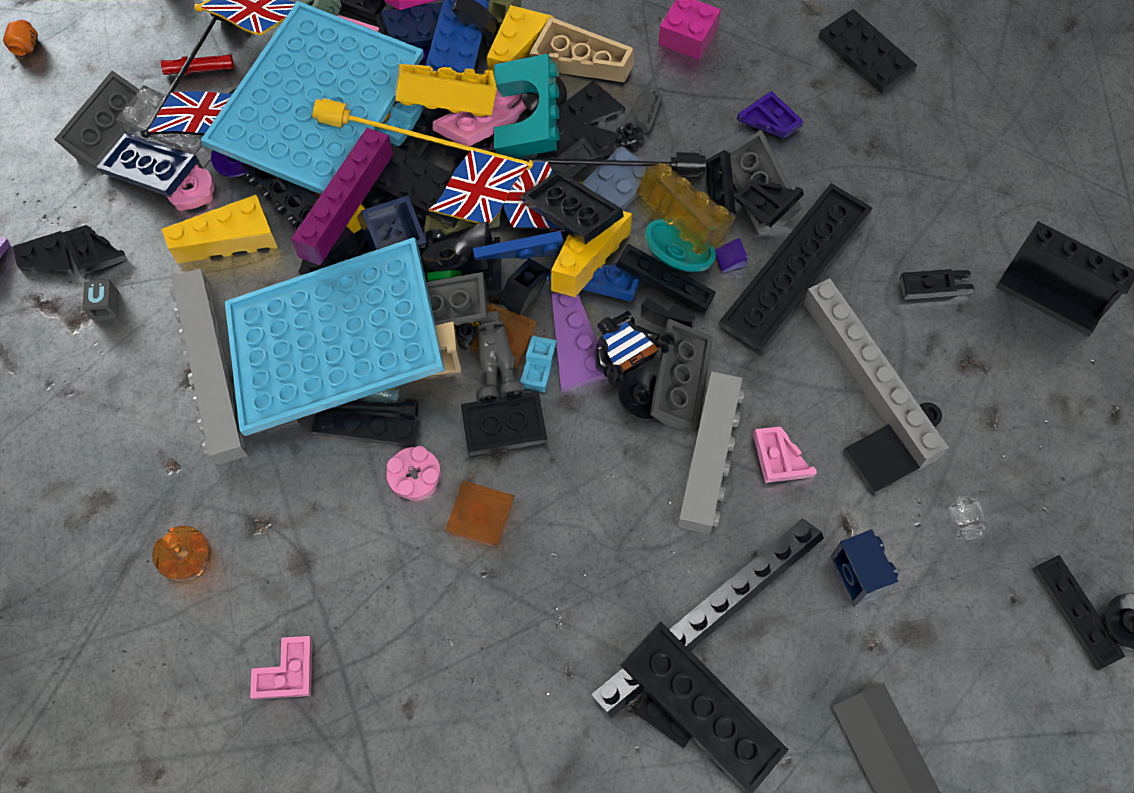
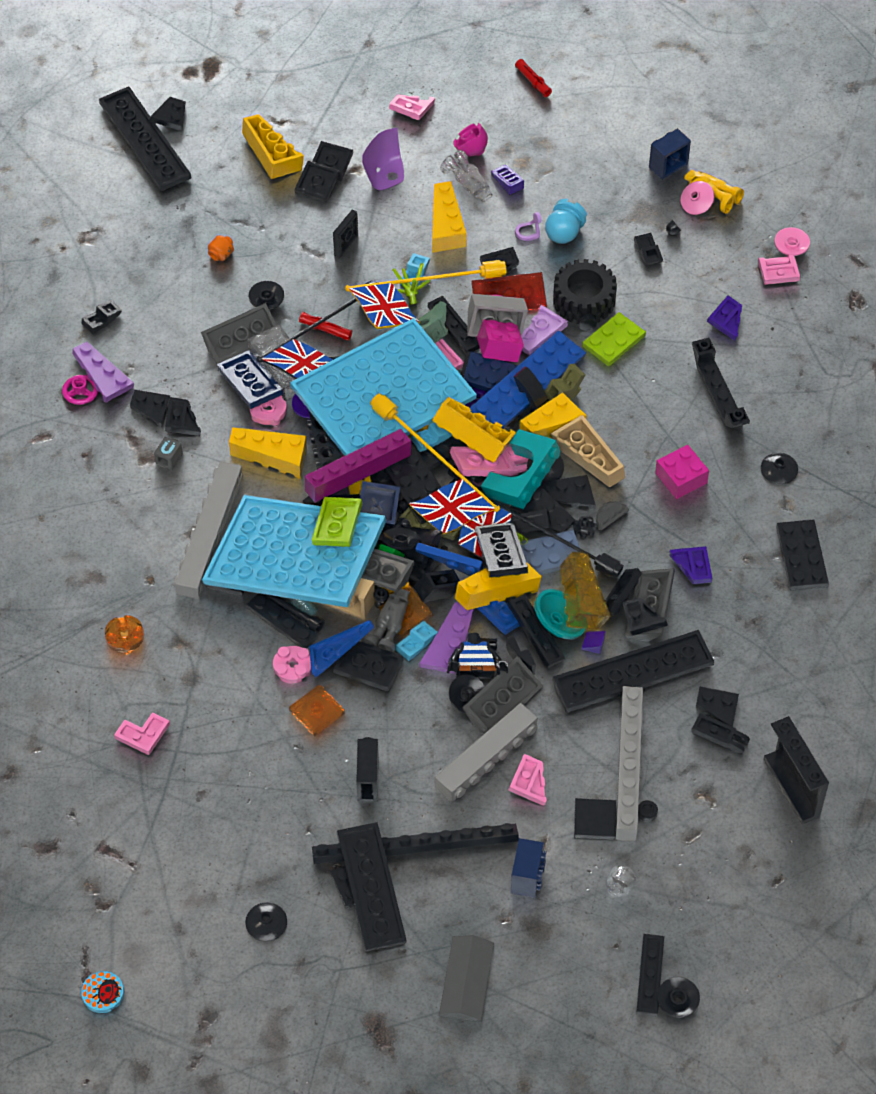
camera: 30 degrees right, 10 degrees down
none -> black dish [248,281,284,310]
none -> blue wing [309,620,374,677]
none -> lime plate [311,497,362,547]
none -> black brick [356,737,379,801]
none -> black wing [696,686,739,727]

